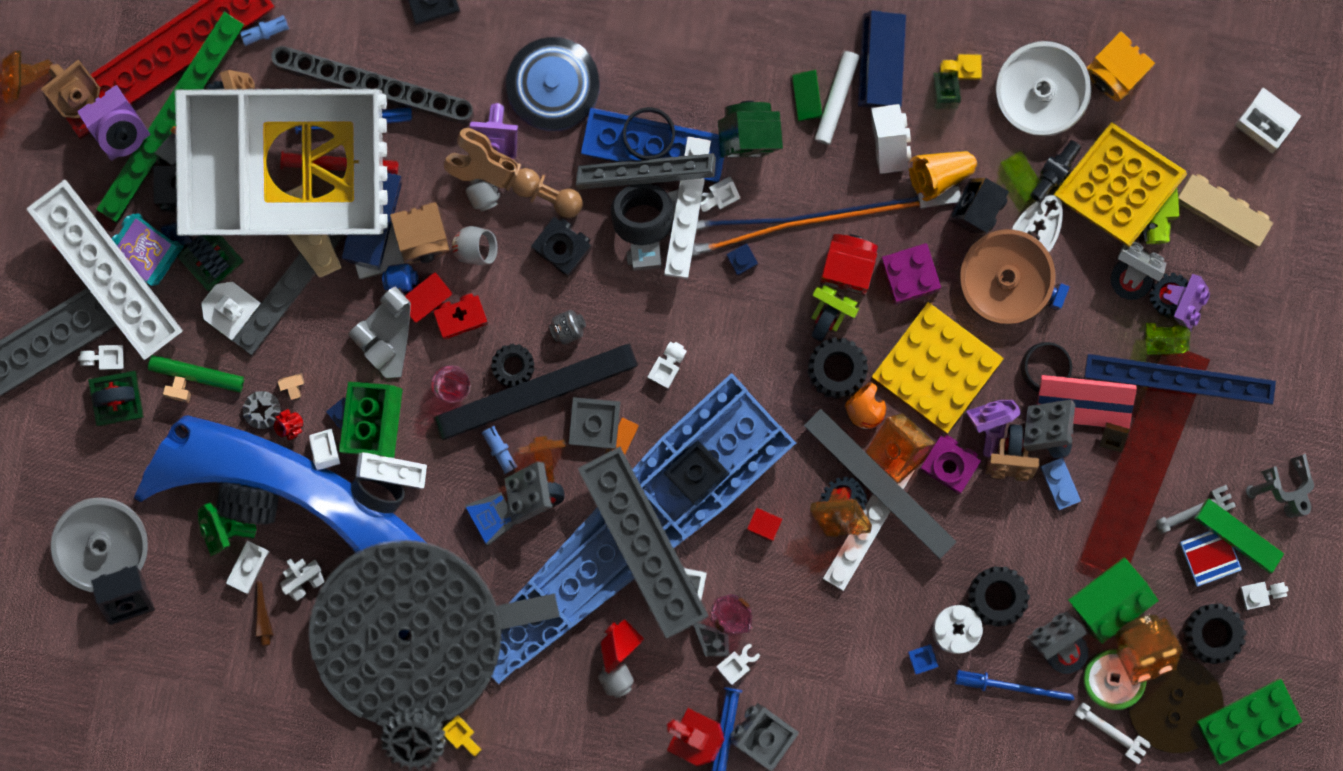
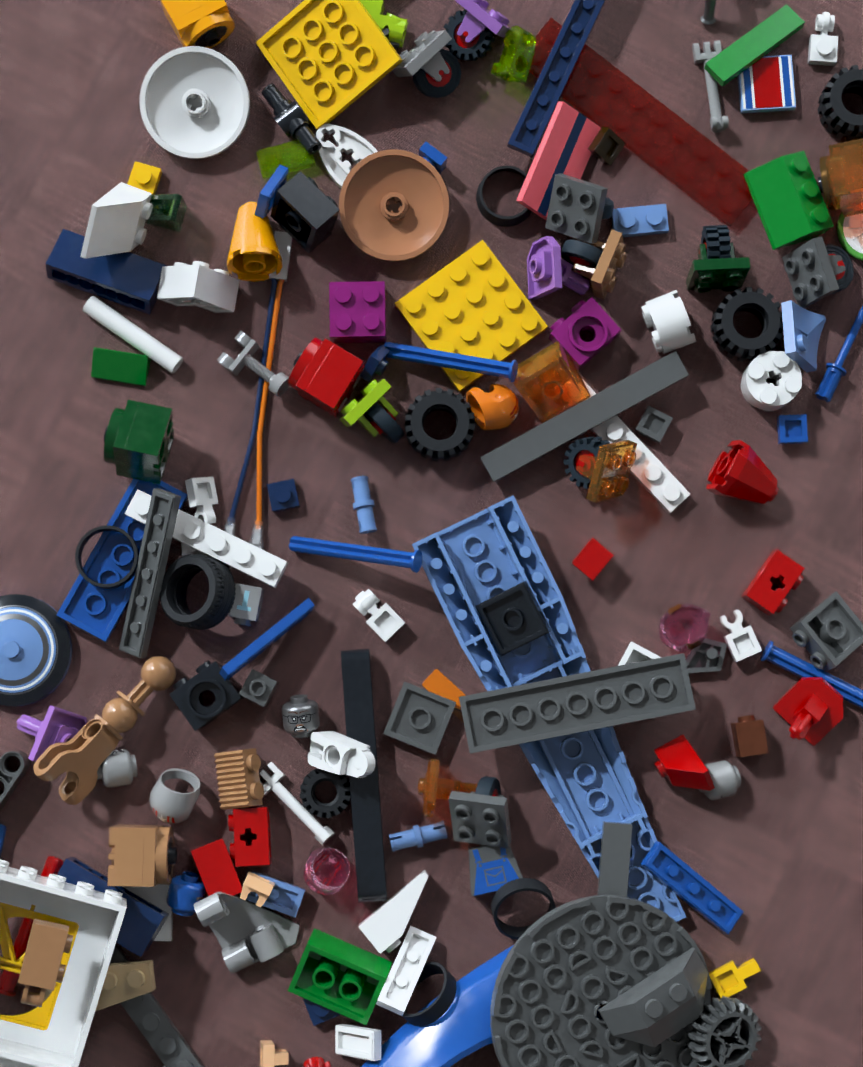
camera: 70 degrees left, 0 degrees up
none -> medium nougat brick [18,918,74,1007]
none -> white slope [80,182,153,259]
none -> medium nougat brick [214,748,264,810]
none -> light grey bar [217,331,289,397]
none -> blue tile [219,598,315,680]
none -> dark grey brick [239,669,280,707]
none -> light nougat tile [240,871,275,907]
none -> medium blue plate [246,871,306,918]
none -> blue tile [255,165,289,218]
none -> white hinge [259,761,335,846]
none -> blue axle [289,536,422,573]
none -> white piece [307,731,375,778]
none -> medium blue pin [350,476,377,534]
none -> white slope [358,870,429,954]
none -> dark blue plate [360,345,390,382]
none -> blue axle [384,342,518,383]
none -> black tyre [491,878,556,940]
none -> dark grey wedge [598,947,708,1047]
none -> dark grey plate [635,405,673,444]
none -> blue tile [640,842,744,935]
none -> white brick [641,290,696,354]
none -> dark green plate [686,225,750,293]
none -> red cone [706,440,779,504]
none -> copper brick [731,715,769,757]
none -> red brick [741,549,805,616]
none -> medium blue plate [781,300,826,373]

